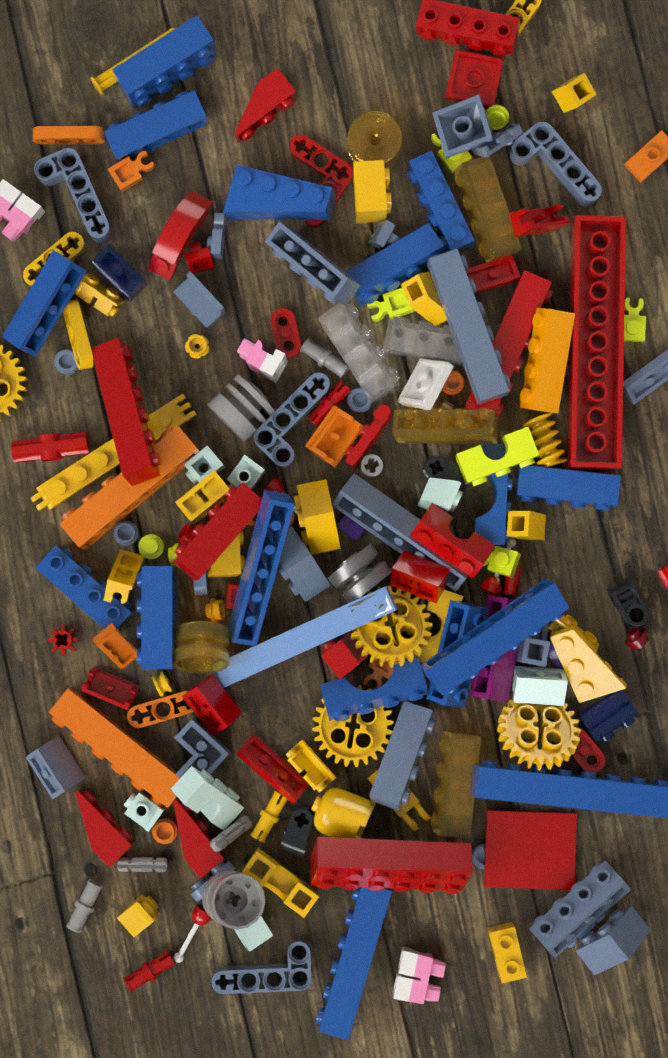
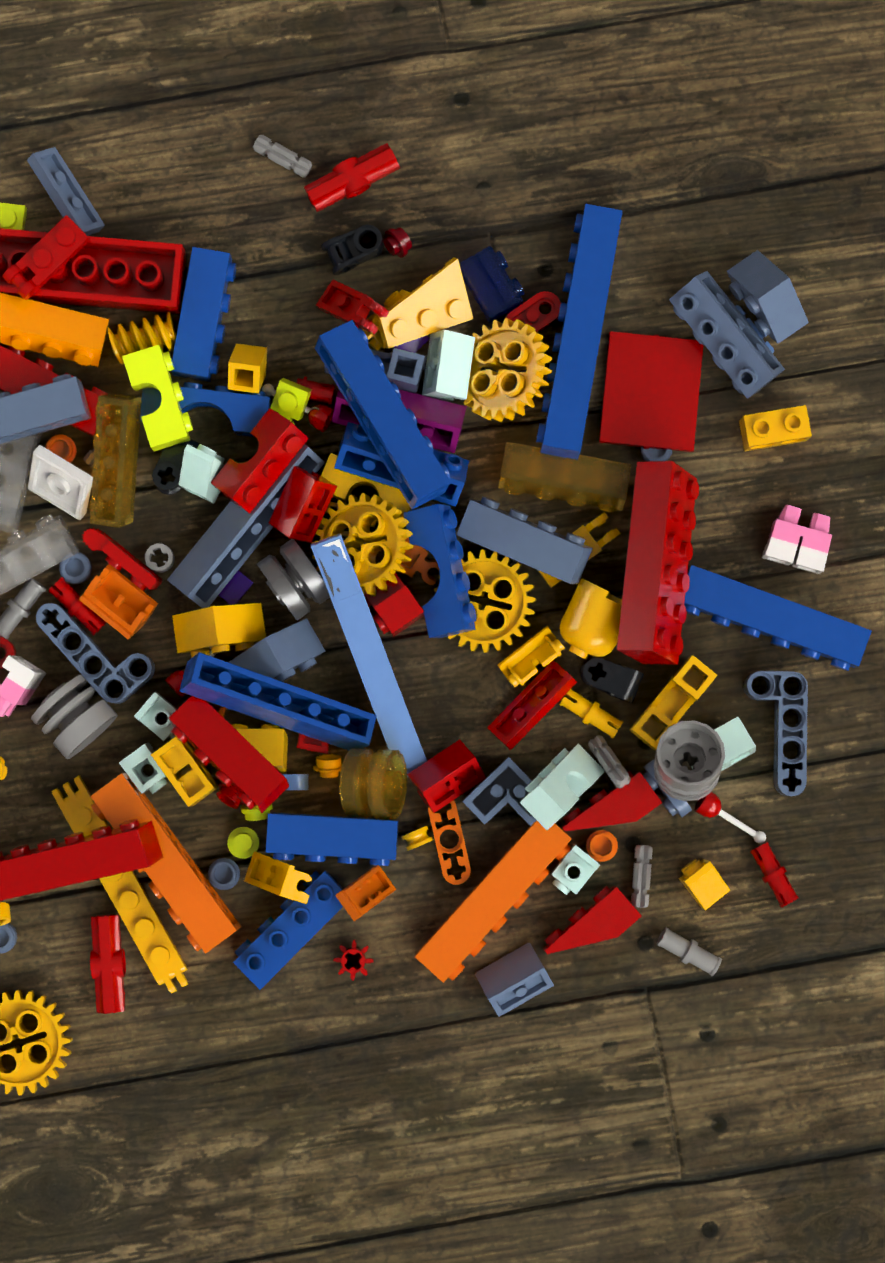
camera: 85 degrees left, 0 degrees up
red hinge [81,666,140,710] -> none
none -> red plate [2,215,90,300]
none -> red hinge [316,279,389,335]

